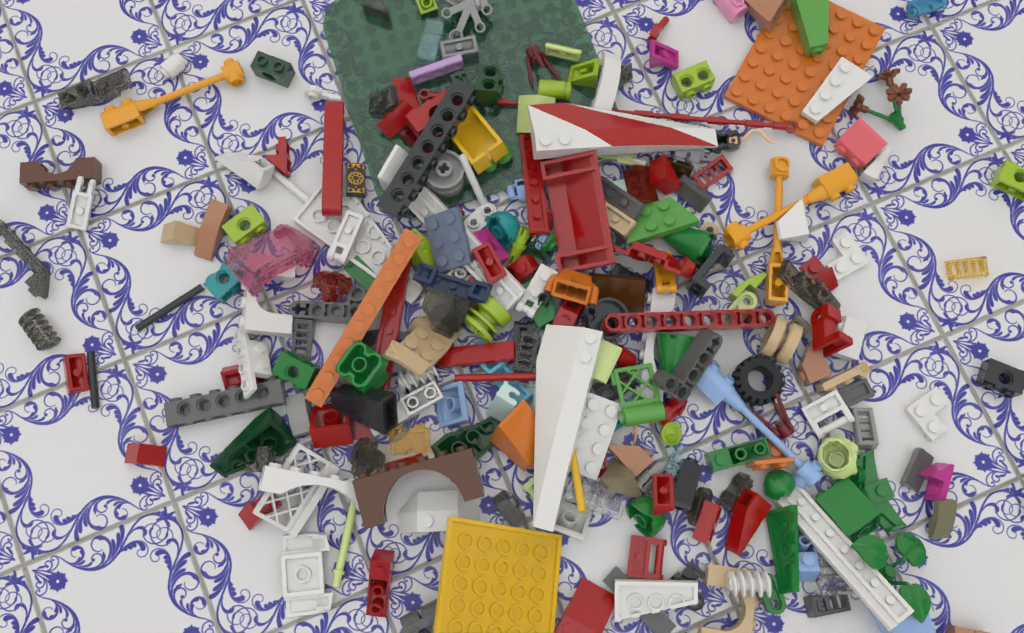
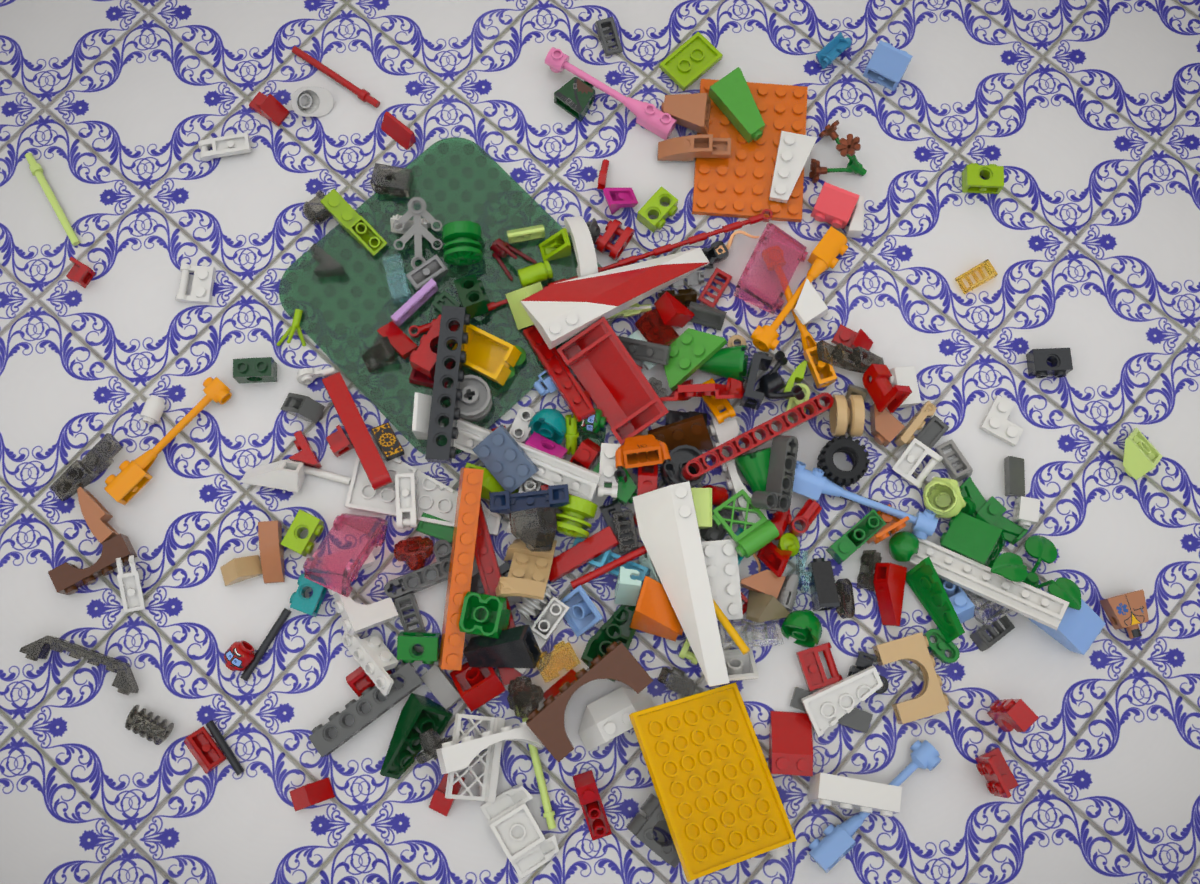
camera: 30 degrees left, 0 degrees up
red slope [377,99,414,139] -> none
white bar [459,154,486,205] -> none
red slope [472,241,507,285] -> none
tan hinge [605,202,637,239] -> none
red slope [652,474,675,515] -> none
red slope [692,500,722,546] -> none
white piece [725,570,772,598] -> none
dark red plant [751,393,795,439] -> none
white plate [825,231,869,281] -> none
dark pink slope [918,462,955,502] -> none
olive slope [928,499,957,539] -> none
none -> nougat slope [77,487,118,544]
none -> red head [224,641,255,671]
none -> lime plant [276,309,306,346]
none -> dark grey slope [281,393,325,423]
none -> red panel [326,425,354,457]
none -> green wheel [442,221,483,266]
none -> red brick [595,219,635,261]
none -> nougat slope [658,134,731,161]
none -> clear pink windscreen [734,222,808,314]
none -> black piece [755,351,805,400]
none -> red slope [757,542,792,577]
none -> red piece [788,499,822,537]
none -> light blue slope [863,40,913,91]
none -> white brick [1012,496,1040,527]

